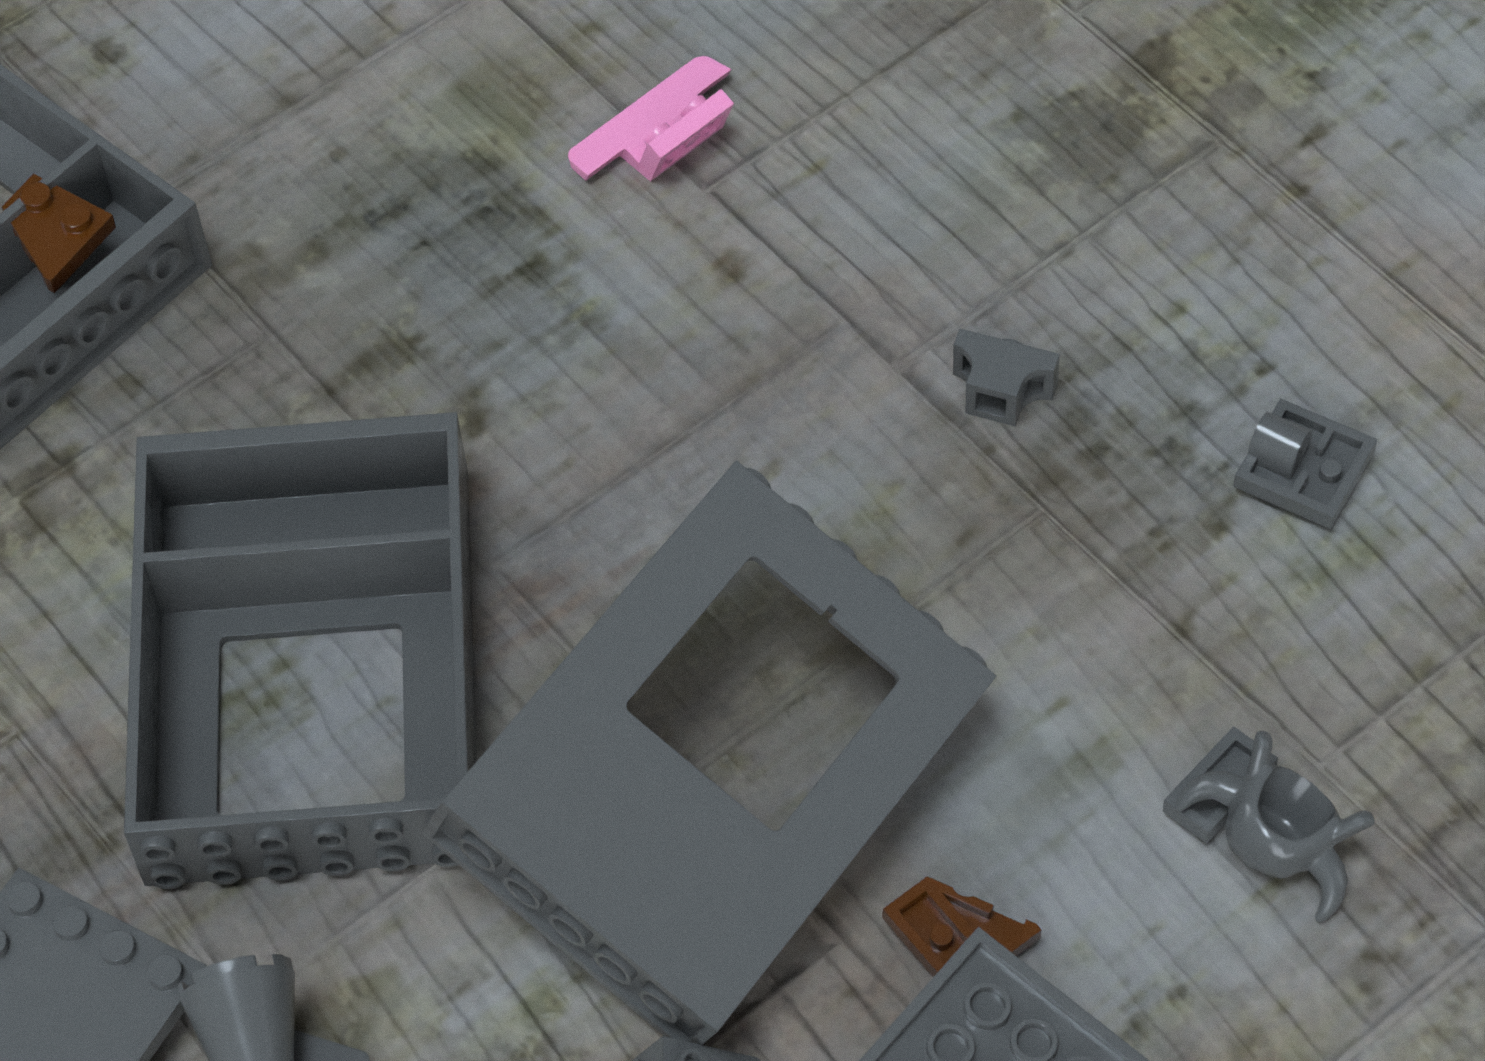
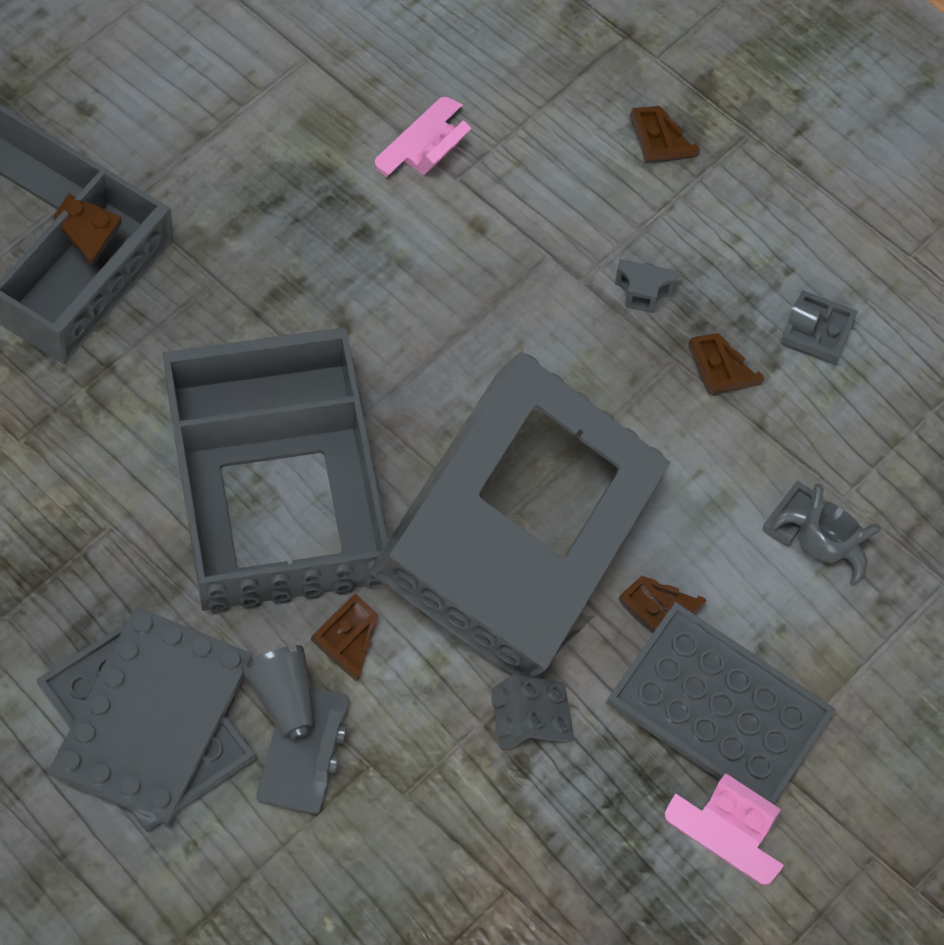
camera: 15 degrees left, 5 degrees up
none -> reddish brown wing [311,593,378,681]
none -> reddish brown wing [630,106,700,161]
none -> reddish brown wing [688,333,764,394]

